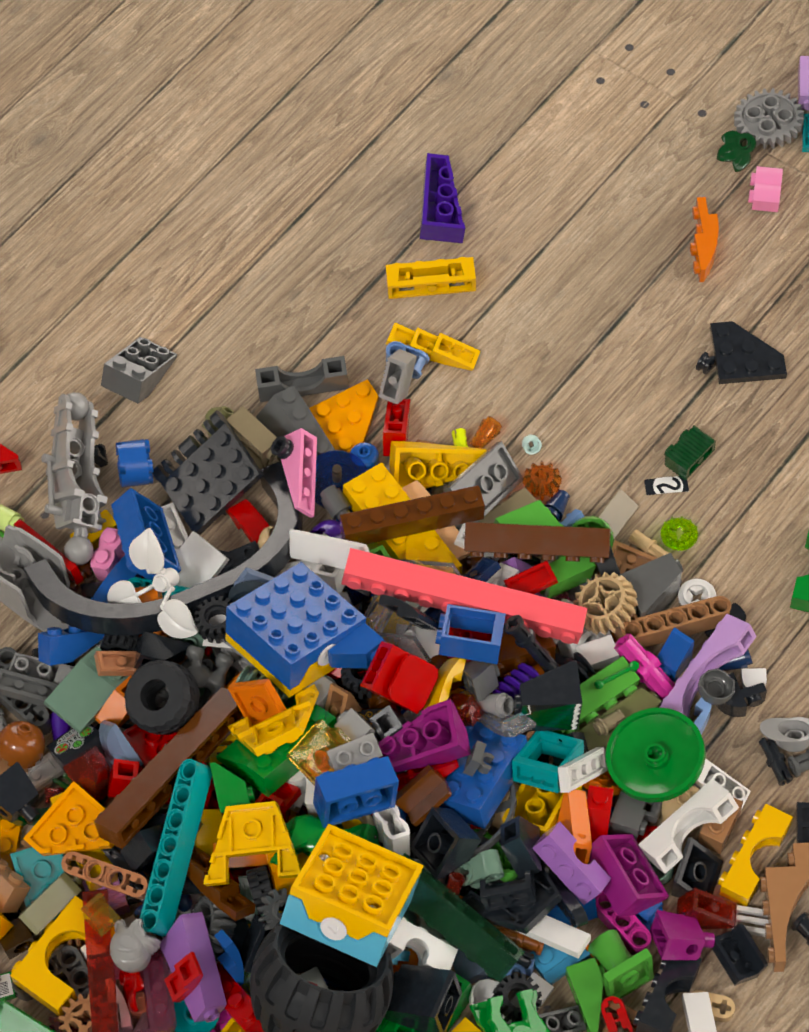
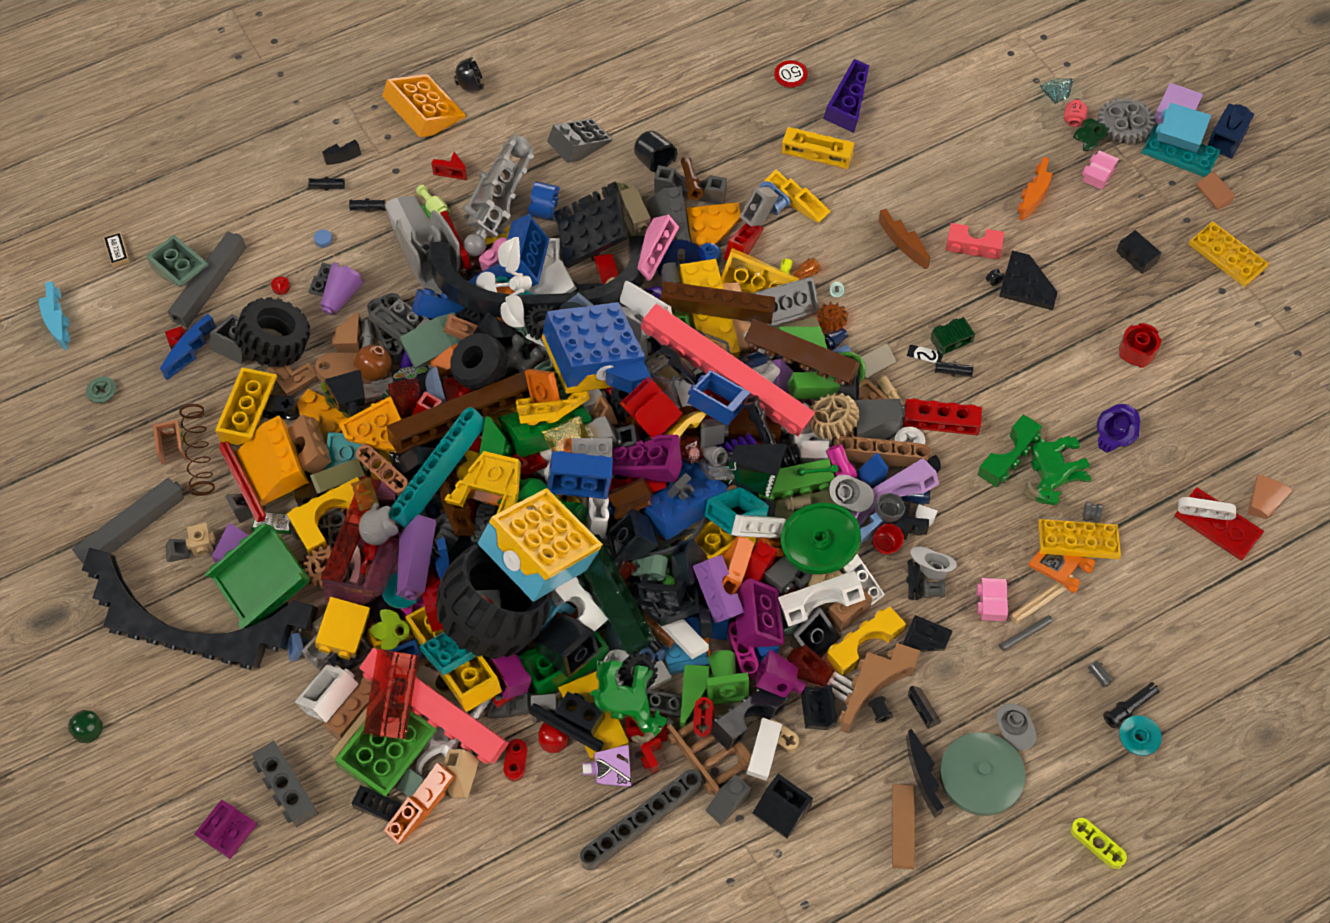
camera: 20 degrees right, 0 degrees up
black tile [94,444,108,467] -> none
red slope [164,952,203,1002] -> none
black bush [271,436,294,460] -> none
red tile [504,560,558,594] -> none
clear neon green gear [660,516,698,551] -> none
none -> black cylinder [634,130,678,174]
none -> reddish brown pin [681,157,703,200]
none -> piece [774,60,808,88]
none -> light grey piece [829,474,874,512]
none -> red hair [872,524,904,555]
none -> dark orange slope [878,208,930,269]
none -> red brick [903,398,982,436]
none -> black pin [935,361,974,377]
none -> coral arch [946,223,1004,259]
none -> clear light blue slope [1040,78,1073,104]
none -> coral head [1064,99,1087,127]

